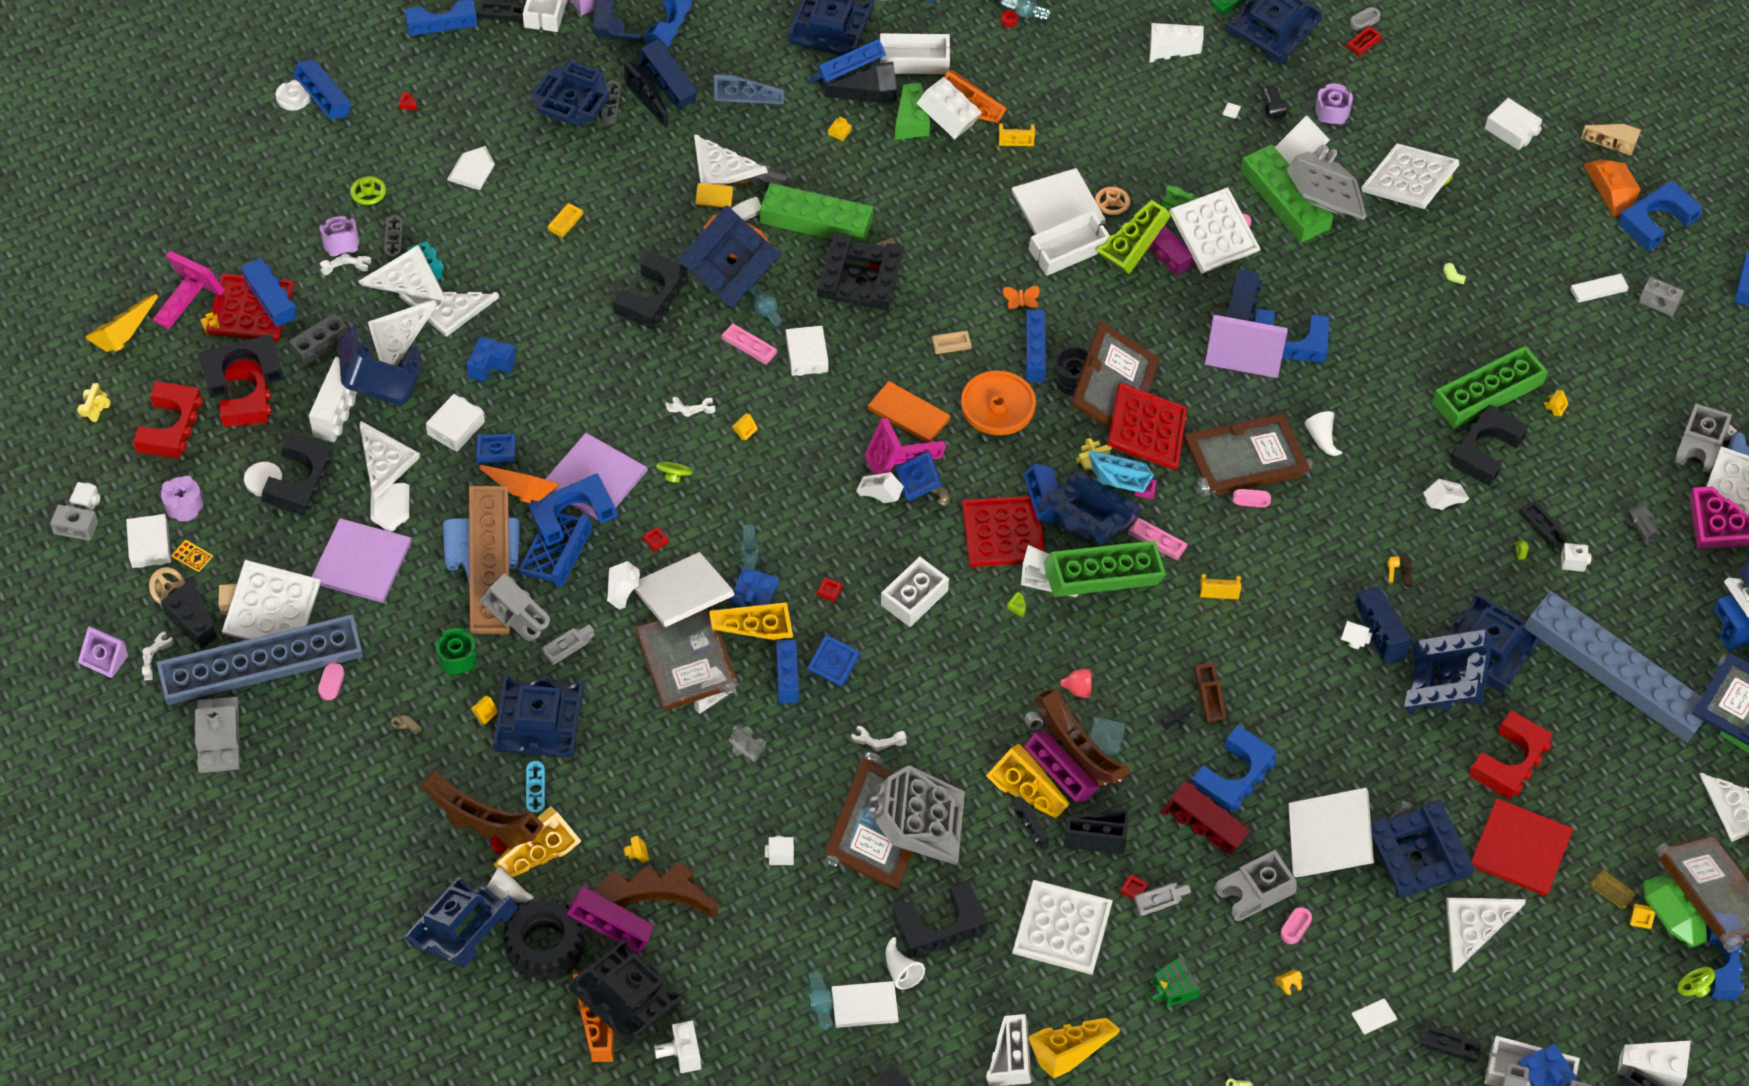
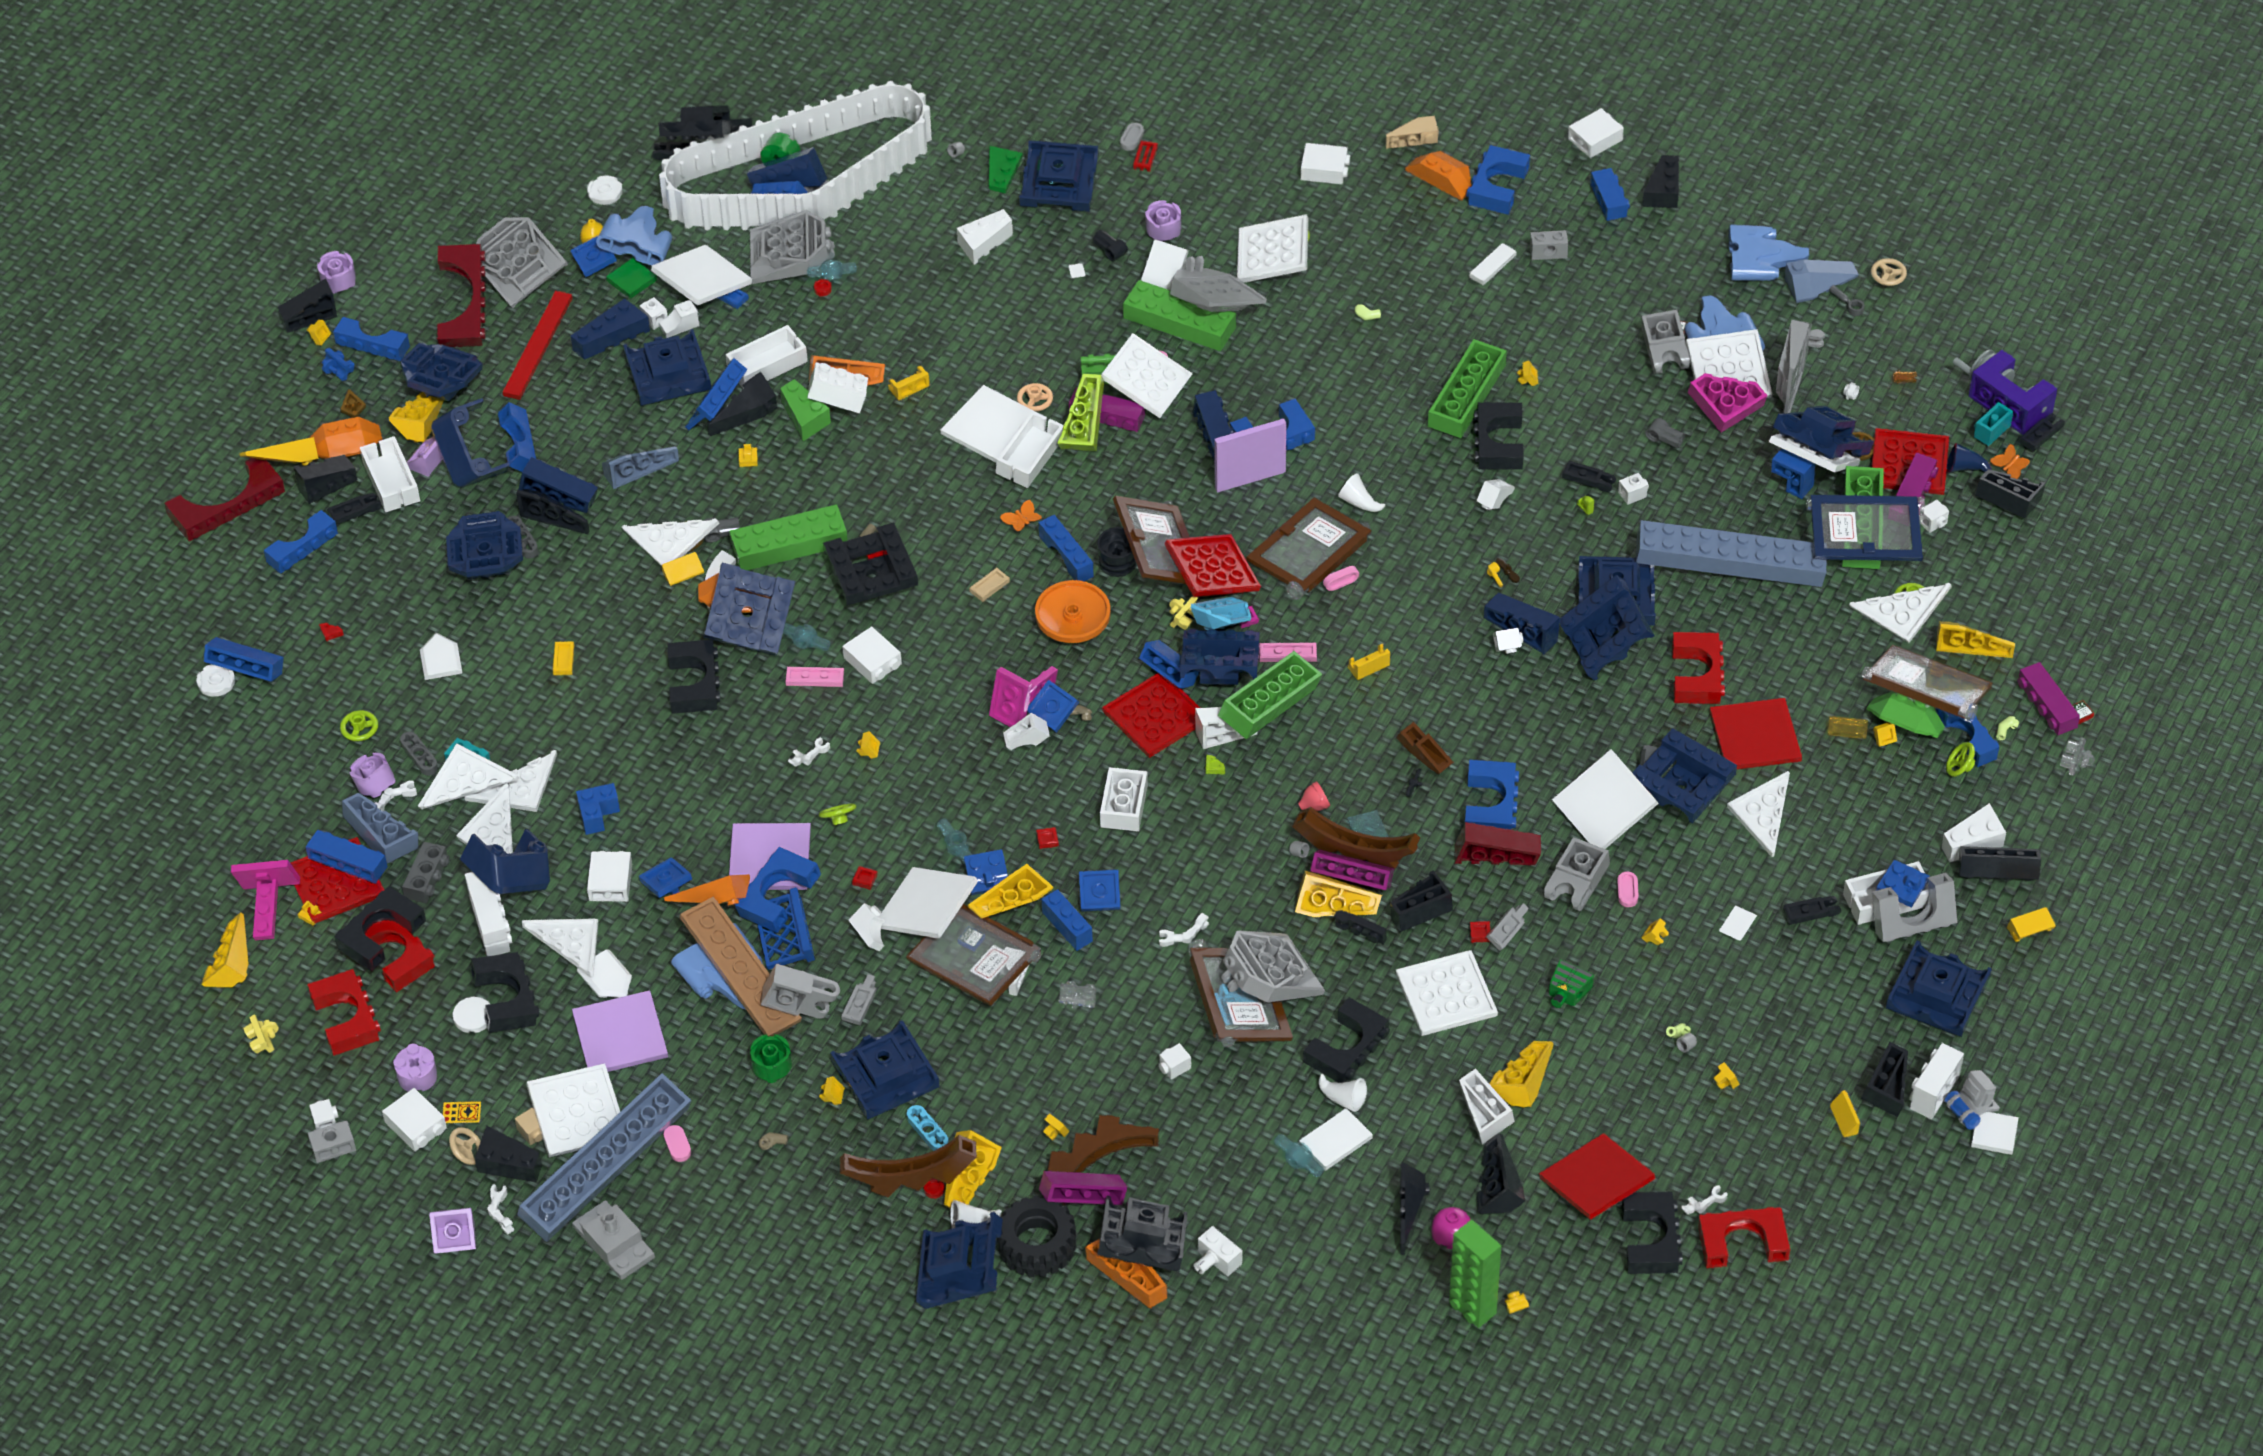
camera: 30 degrees left, 5 degrees down
orange tile [868,381,951,443] -> none
none -> sand blue wedge [342,793,418,863]

